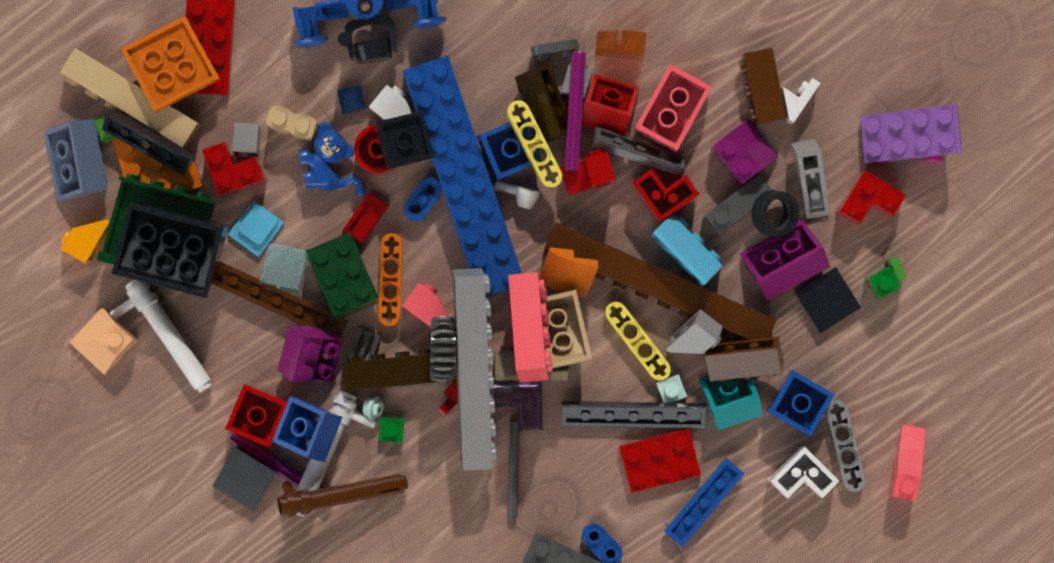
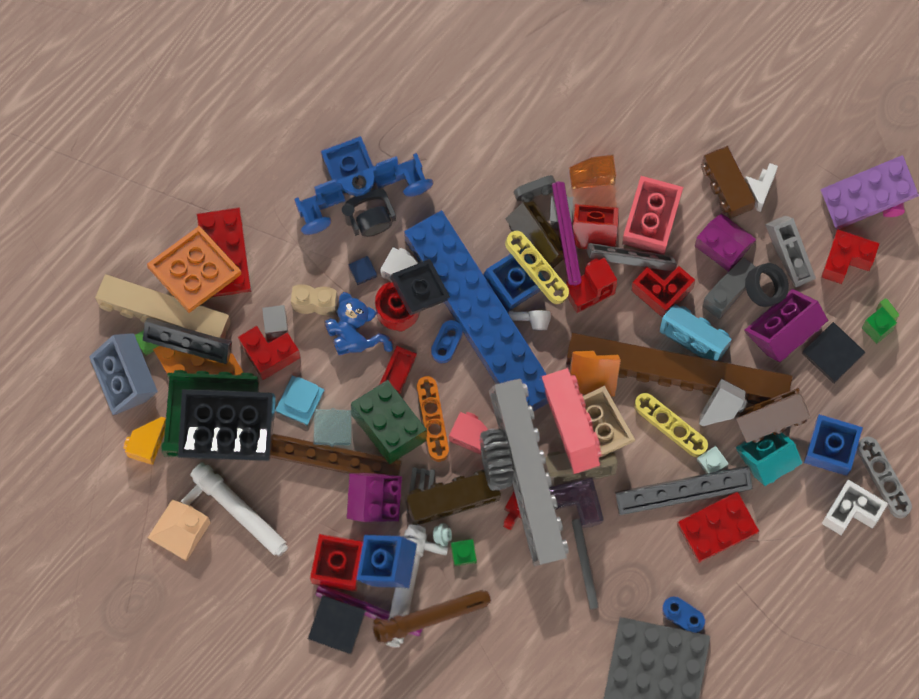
camera: 10 degrees left, 15 degrees down
blue plate [664,457,745,547] -> none

